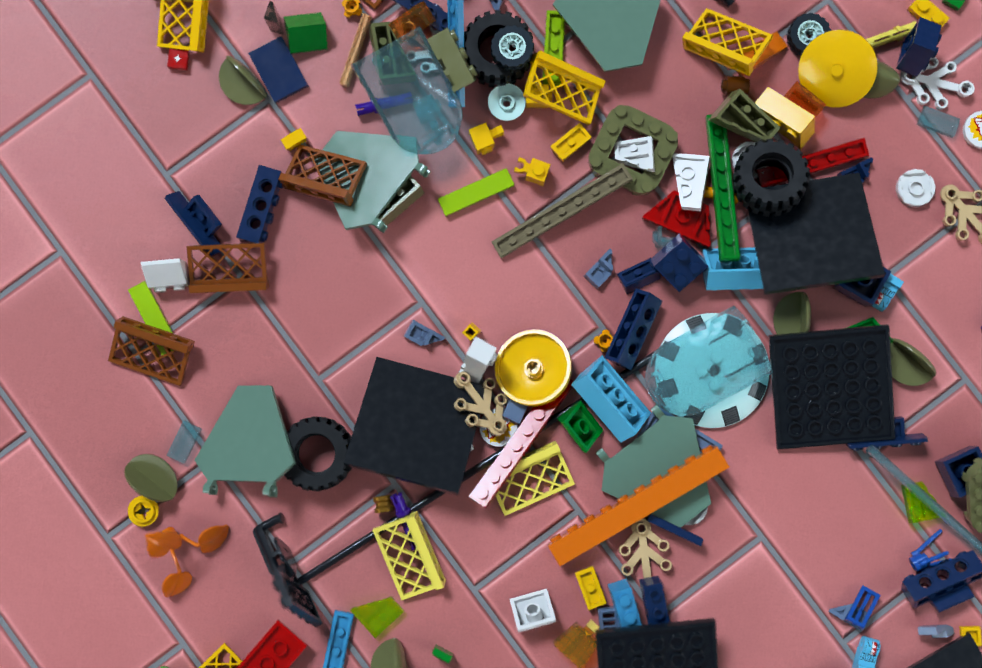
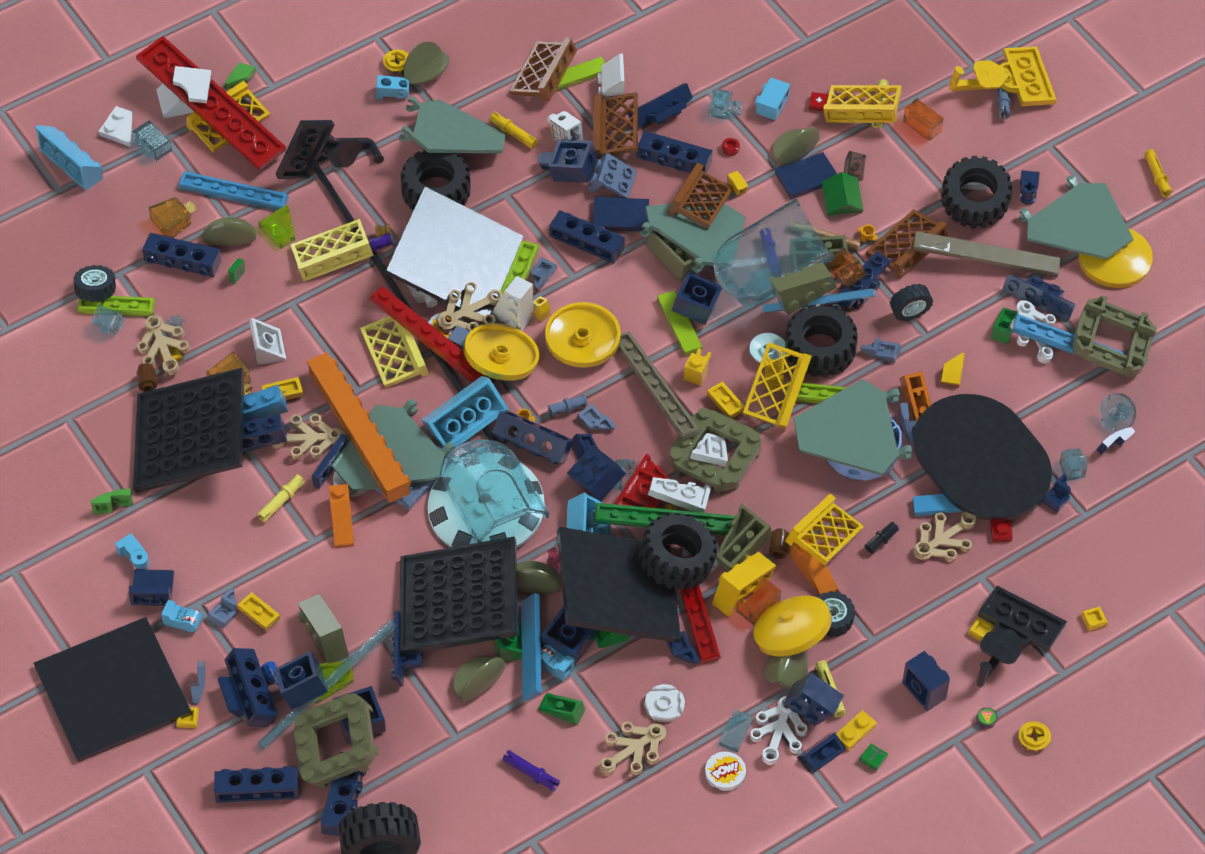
camera: 95 degrees right, 30 degrees down
orange plant [145,524,229,598] -> none
clear light blue tile [167,420,202,464] -> none
yellow brick [468,123,504,155] -> none
black wheel [491,25,534,71] -> none
green slope [557,401,603,453] -> none
blue tile [845,585,881,630] -> none
none -> yellow plate [238,592,280,632]
none -> light yellow pin [257,474,305,522]
none -> dark blue brick [275,651,328,710]
none -> olive wedge [297,594,349,666]
none -> orange slope [328,484,354,548]
none -> medium azure leg [376,75,409,99]
none -> yellow pin [489,112,538,149]
none -> lime tile [498,240,539,298]
none -> dark azure tile [521,593,541,702]
none -> dark blue brick [538,139,597,183]
none -> green slope [538,693,585,725]
none -> yellow dish [545,302,621,368]
none -> white torso [547,111,583,142]
none -> clear pink plate [547,547,561,575]
none -> sand blue pin [548,395,587,417]
none -> dark blue brick [549,210,625,264]
none -> sand blue bracket [587,153,636,198]
none -> dark blue tile [593,197,649,231]
none -> dark blue brick [671,272,723,325]
none -> clear light blue brick [709,89,743,120]
none -> red tile [722,138,740,156]
none -> medium azure brick [754,77,790,121]
none -> dark blue slope [799,733,846,772]

